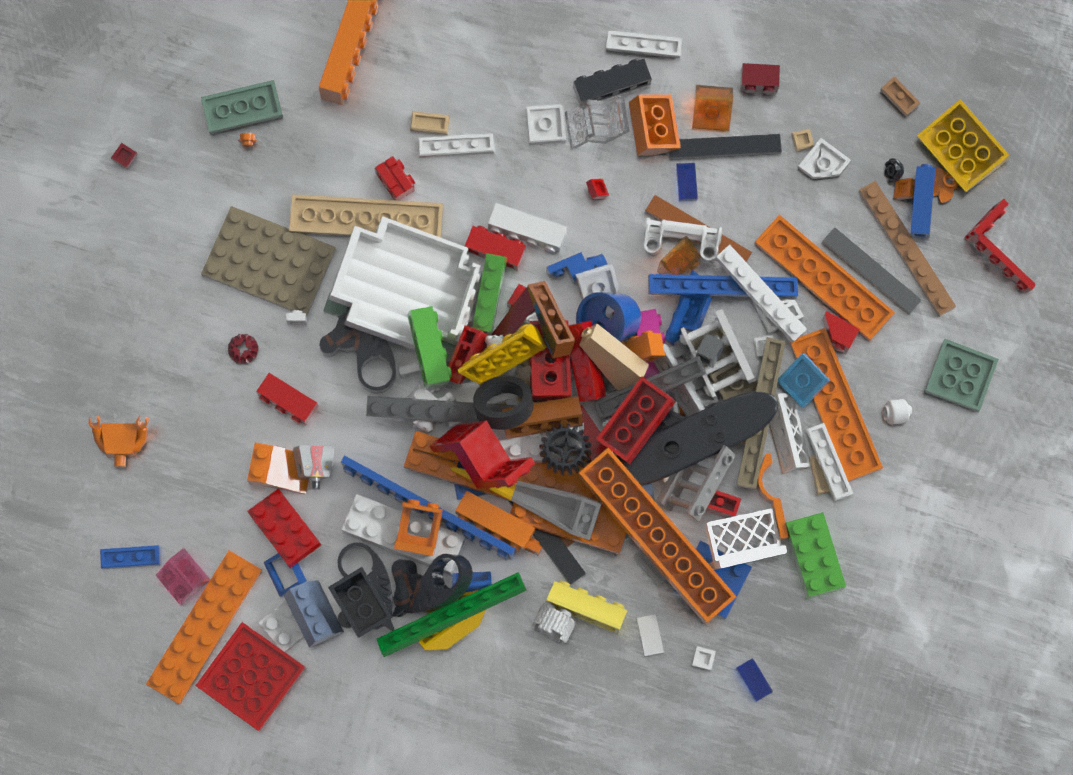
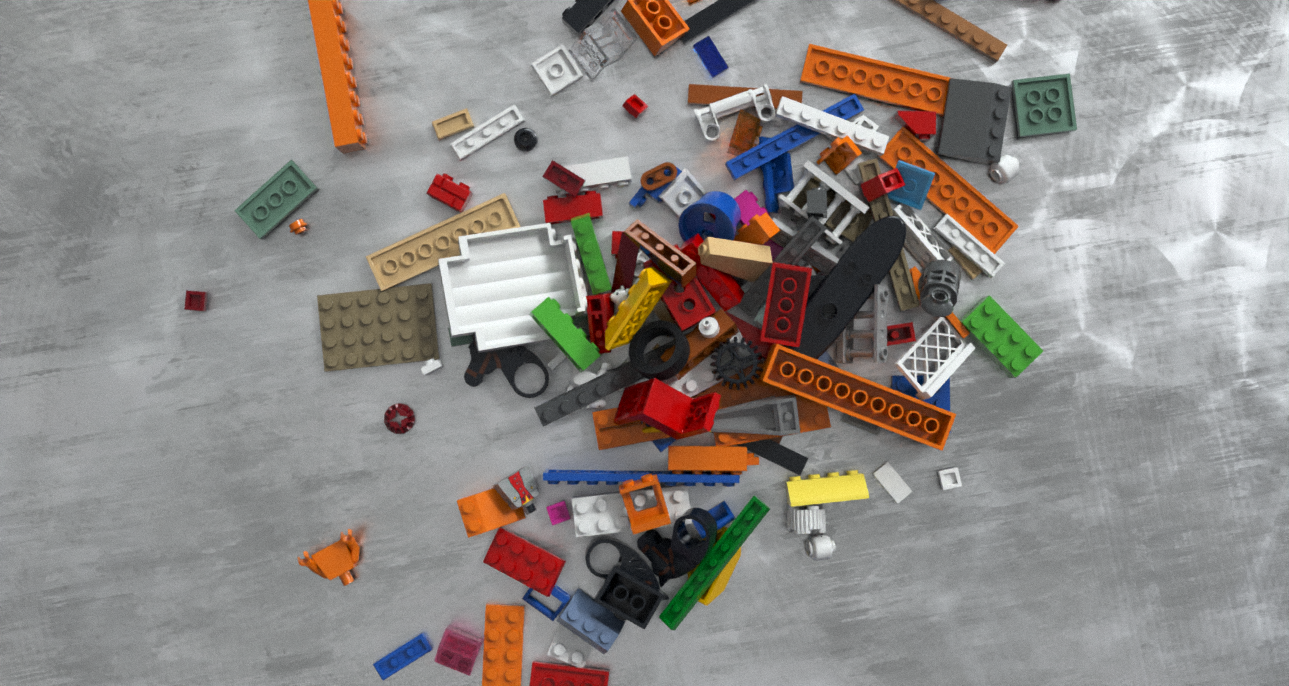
camera: 25 degrees left, 10 degrees up
red brick [256,373,319,425] -> none
clear blue tile [736,658,773,702] -> none
dark grey tile [822,227,922,315] -> none
none -> black plate [514,128,538,151]
none -> dark red plate [542,160,586,198]
none -> dark pink plate [546,500,571,525]
none -> dark orange plate [641,162,677,191]
none -> white tile [699,317,720,338]
none -> white head [805,535,836,561]
none -> orange bracket [816,135,862,175]
none -> red slope [860,168,905,202]
none -> dark grey cylinder [920,259,961,317]
none -> dark grey slope [937,78,1012,165]

